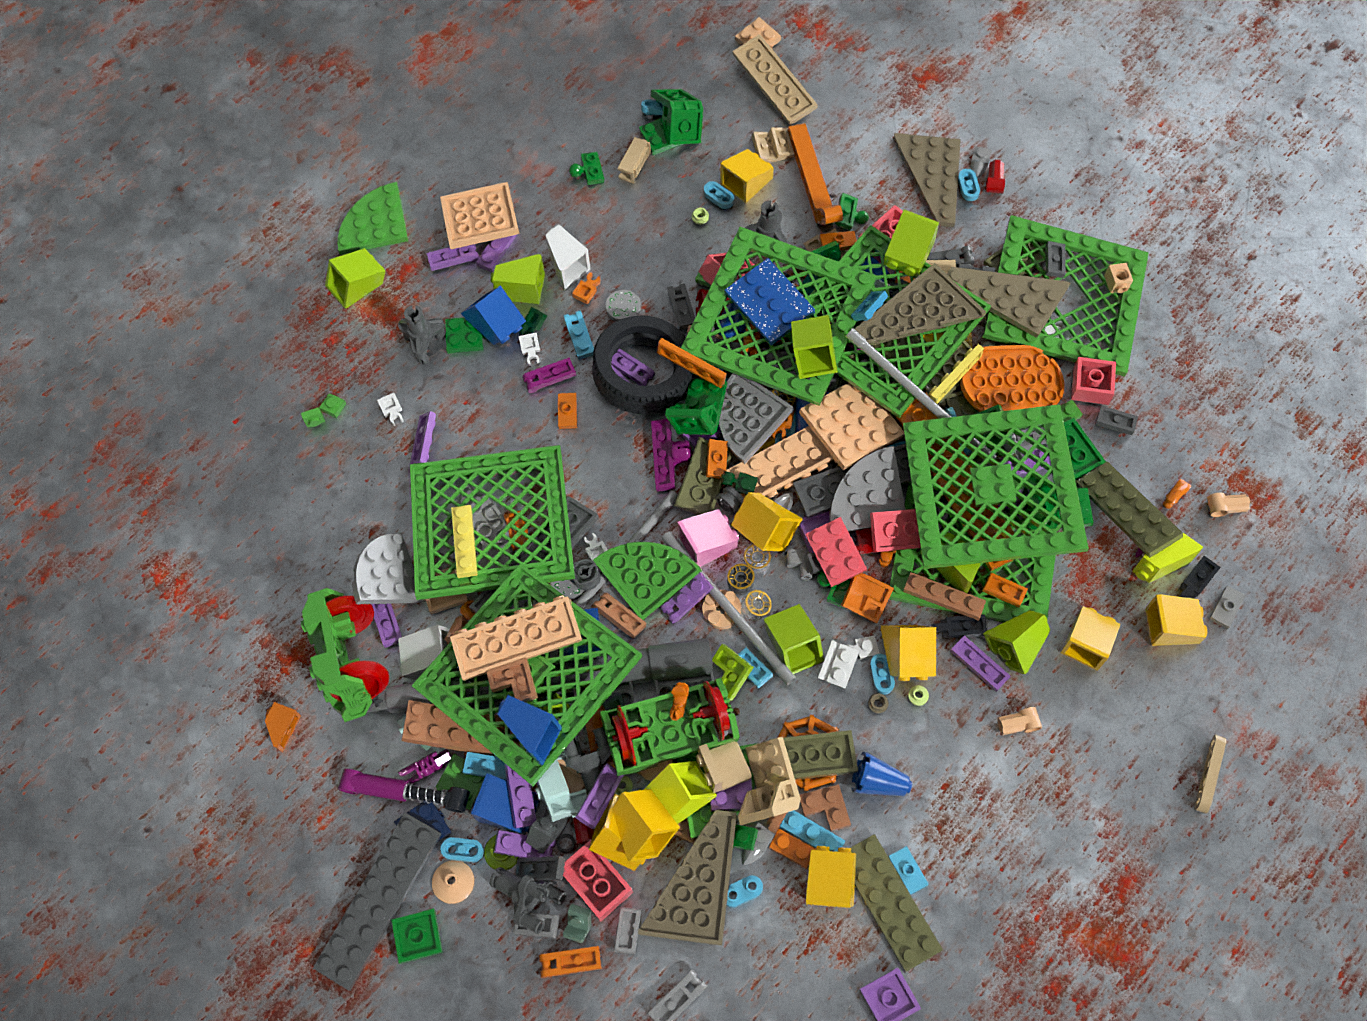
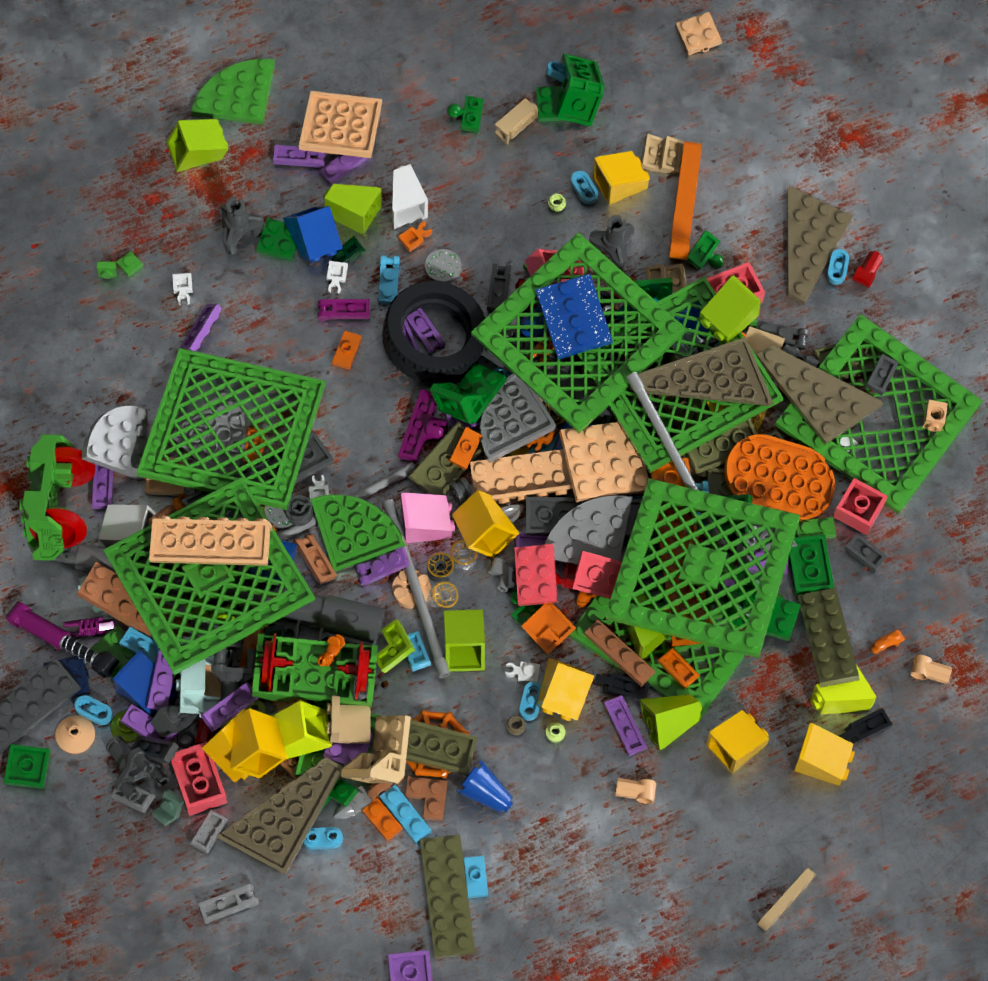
camera: 15 degrees right, 0 degrees up
light yellow plate [451,505,478,578] -> none
nougat plate [486,658,538,702] -> none
blue slope [498,695,562,766] -> none
orange plate [539,946,602,978] -> none
orange tile [657,338,727,388] -> none
dark green plate [720,471,758,495] -> none
tan plate [733,34,818,126] -> none
lime slope [791,315,838,379] -> none
yellow slope [806,846,856,908] -> none
white plate [818,640,859,689] -> none
orange plate [819,231,857,250] -> none
dark azure plate [851,290,888,321] -> none
light yellow plate [929,344,984,404] -> none
light grey plate [970,146,992,178] -> none
light grey plate [1209,585,1246,629] -> none

